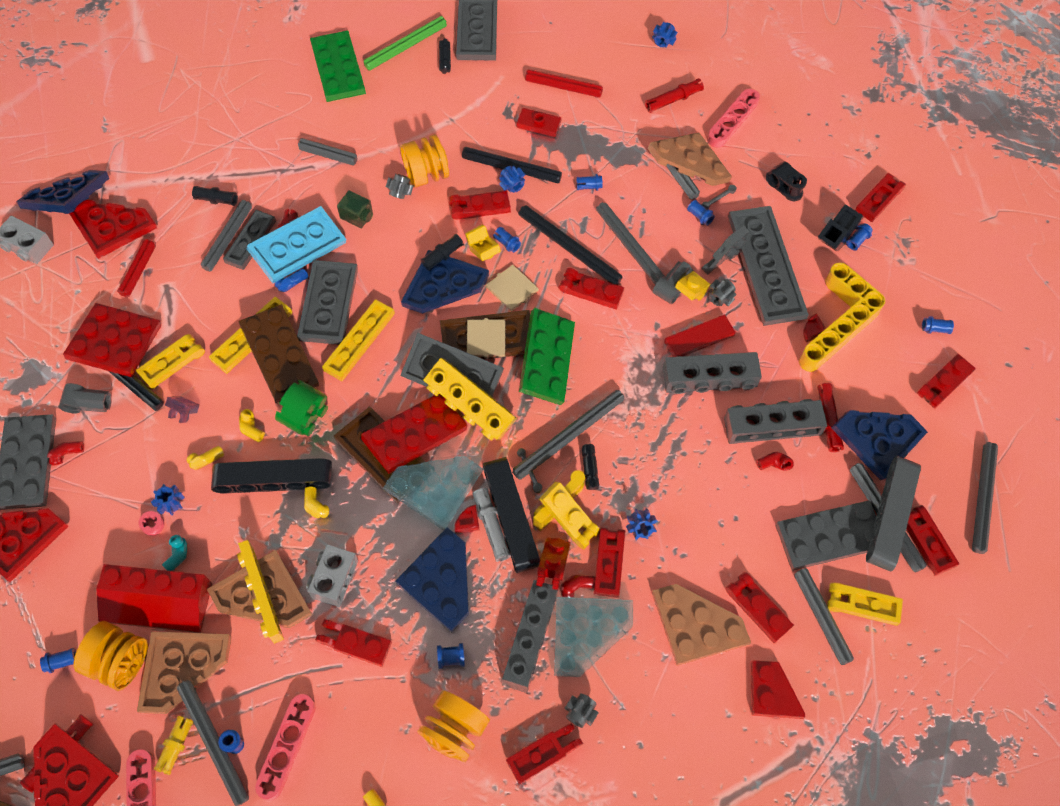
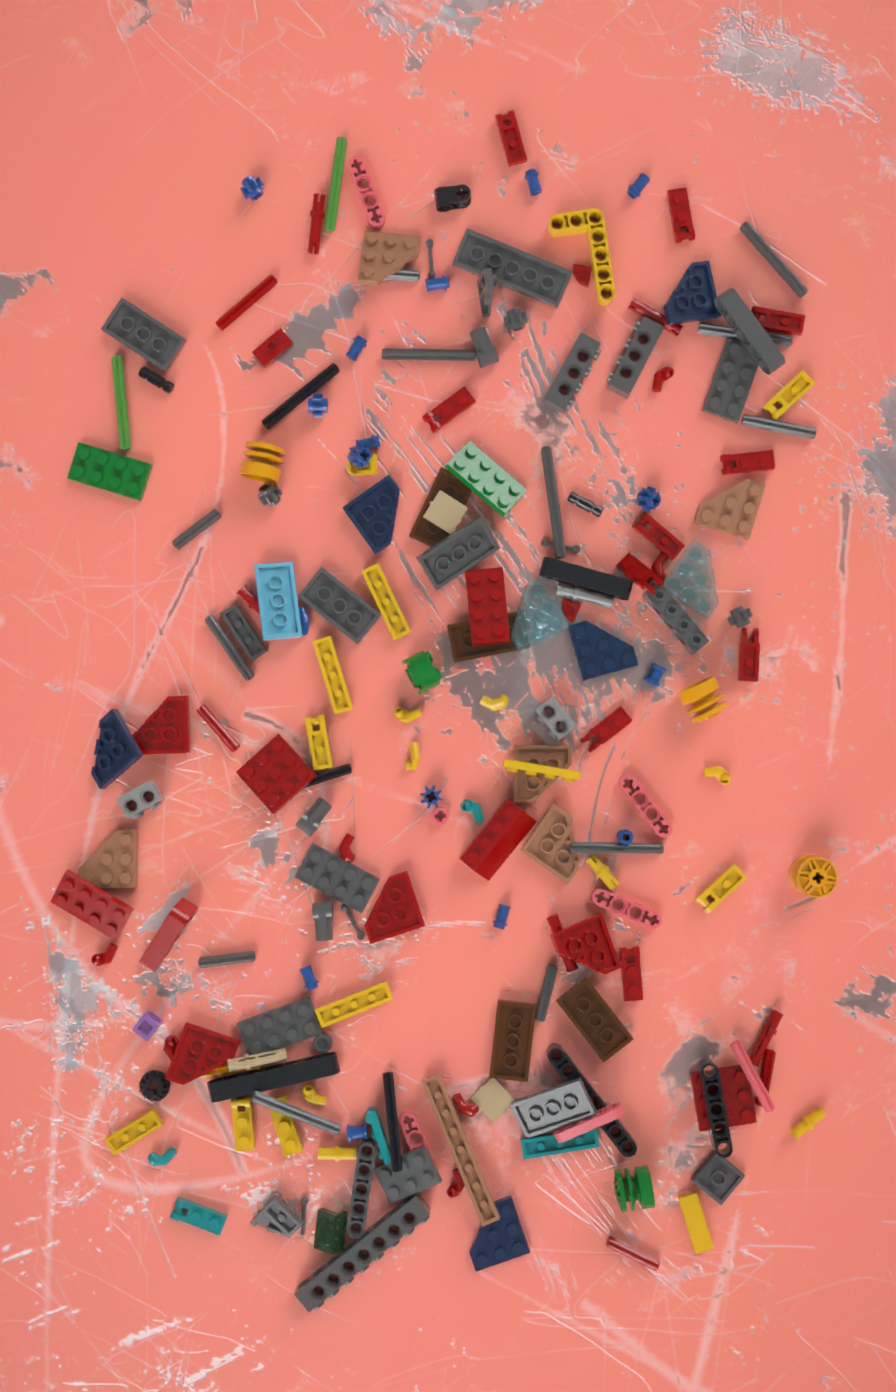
camera: 55 degrees left, 25 degrees up
light orange wheel [73,621,148,691] -> none
tile [165,396,200,423] -> none
black pin [192,186,238,206] -> none
black beam [211,458,332,494] -> none
reddish brown plate [238,304,319,403] -> none
clear green brick [337,190,373,229] -> none
black pin [420,234,464,271] -> none
yellow brick [424,358,517,441] -> none
red plate [449,190,511,220] -> none
tan piece [486,264,539,312] -> none
black axle [518,205,623,285] -> none
yellow plate [533,470,585,532] -> none
yellow plate [539,482,600,550] -> none
red tile [664,314,736,357] -> none
yellow bracket [675,271,710,301] -> none
red wing [751,660,805,719] -> none
black brick [817,204,864,252] -> none
none -> bright green axle [324,137,347,232]
none -> blue gear [347,444,372,469]

